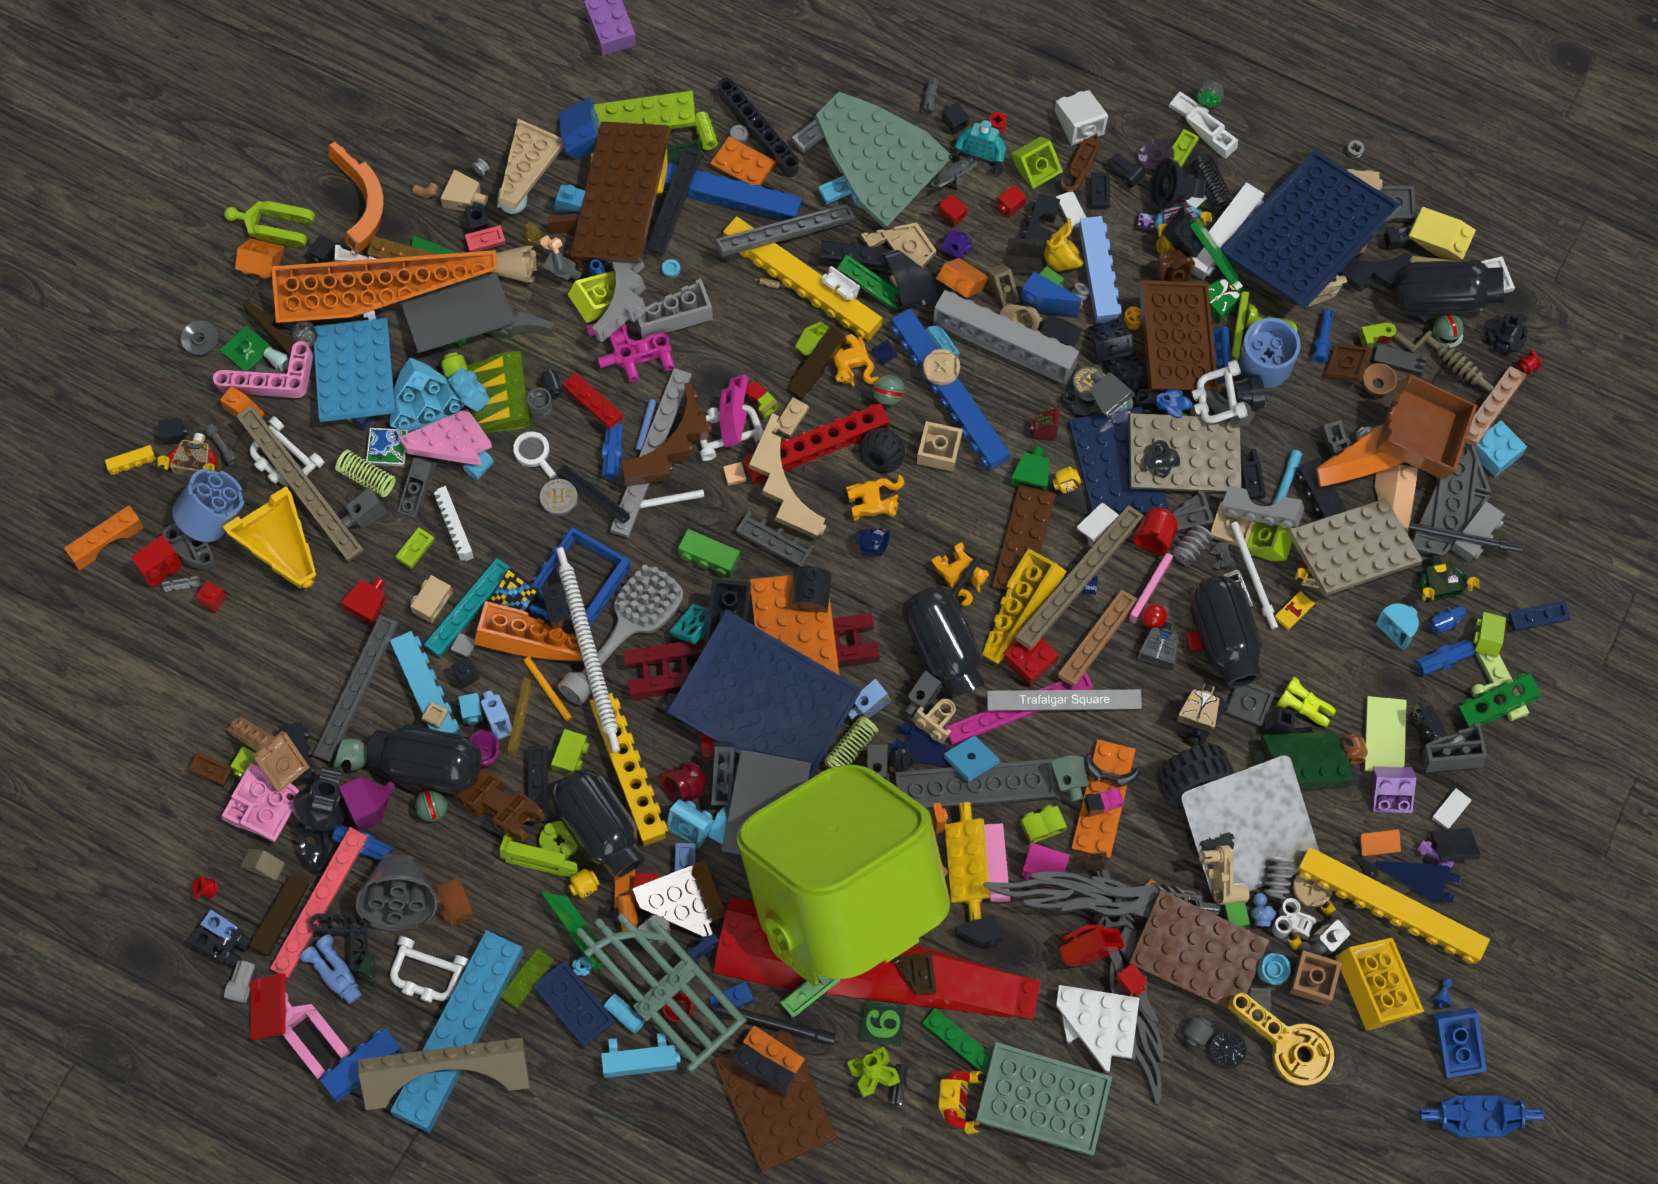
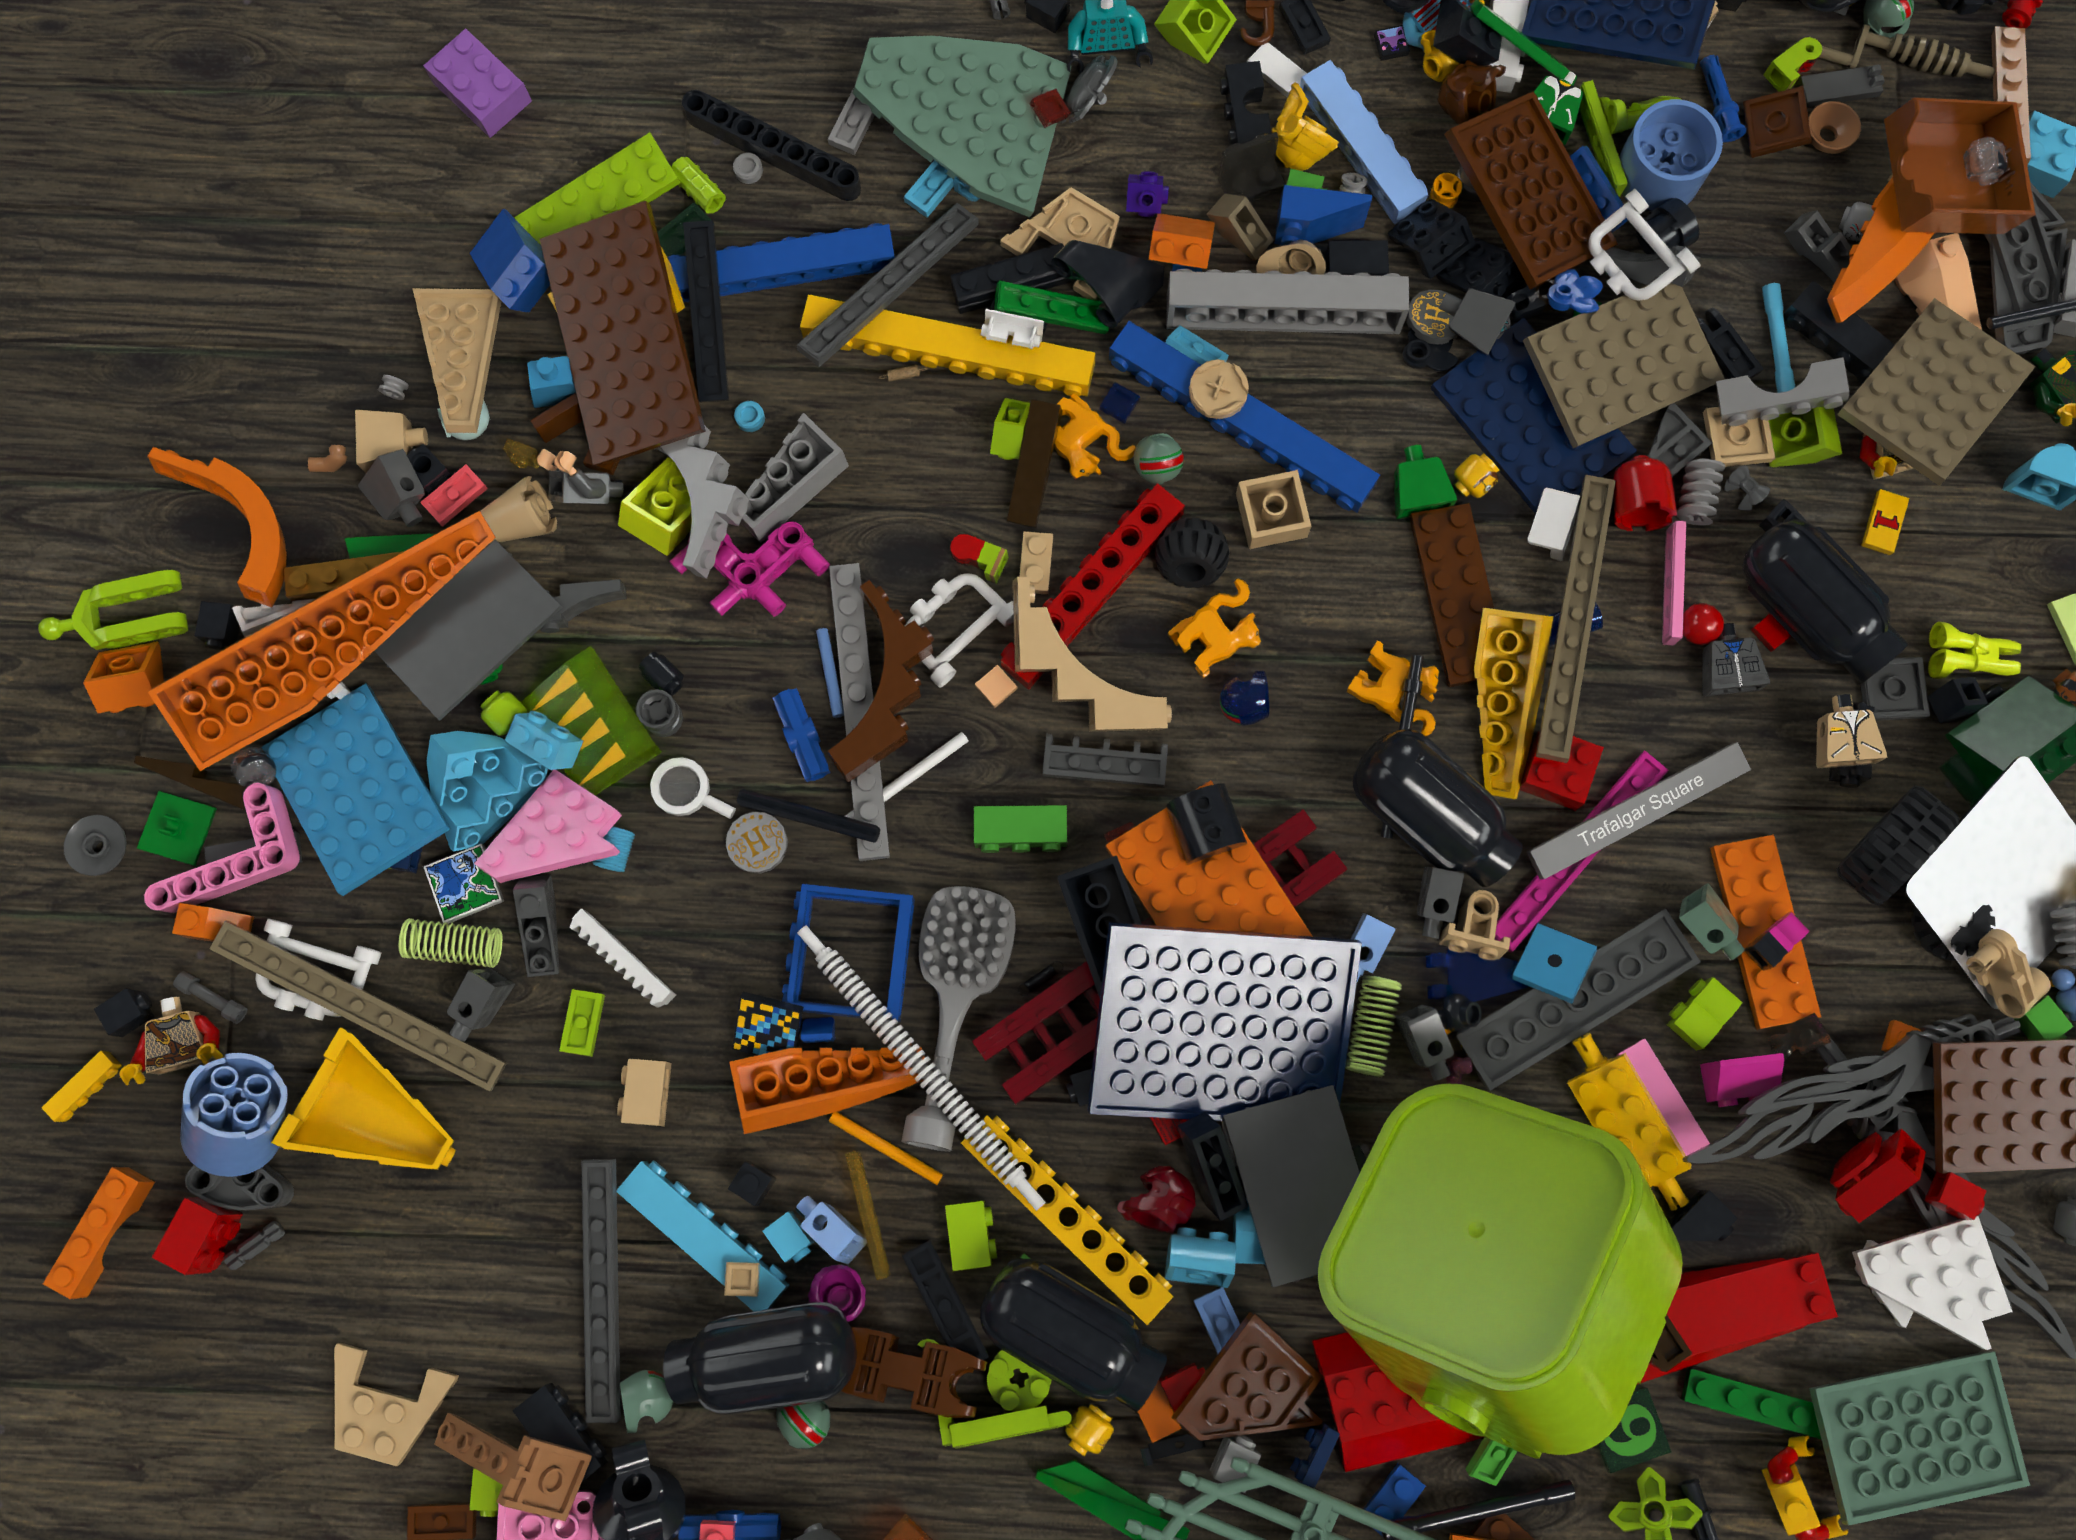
camera: 20 degrees left, 10 degrees up
red brick [196,580,227,613] -> none
light aqua cone [264,347,290,372] -> none
magenta piece [339,777,395,831] -> none
red torso [341,577,386,626] -> none
teal plate [424,558,510,657] -> none
light grey tile [451,633,476,657] -> none
black brick [541,582,573,629] -> none
red plate [562,372,624,429] -> none
blue cone [588,259,606,277] -> none
orange axle [616,894,639,931] -> none
teal piece [669,604,709,644] -> none
orange plate [710,136,775,186] -> none
dark pink slope [719,374,749,448] -> none
orange plate [931,802,948,834] -> none
red brick [938,194,968,228] -> none
red brick [997,185,1027,218] -> none
dark red slope [1030,408,1060,441] -> none
medium nougat plate [1058,590,1138,687] -> none
black piece [1085,753,1140,786] -> none
black plate [1144,440,1180,478] -> none
white bar [1231,522,1278,630] -> none
none -> tan wing [334,1343,459,1466]
none -> dark grey torso [358,449,425,527]
none -> clear red tile [1030,89,1071,128]
none -> clear head [1963,137,2008,186]

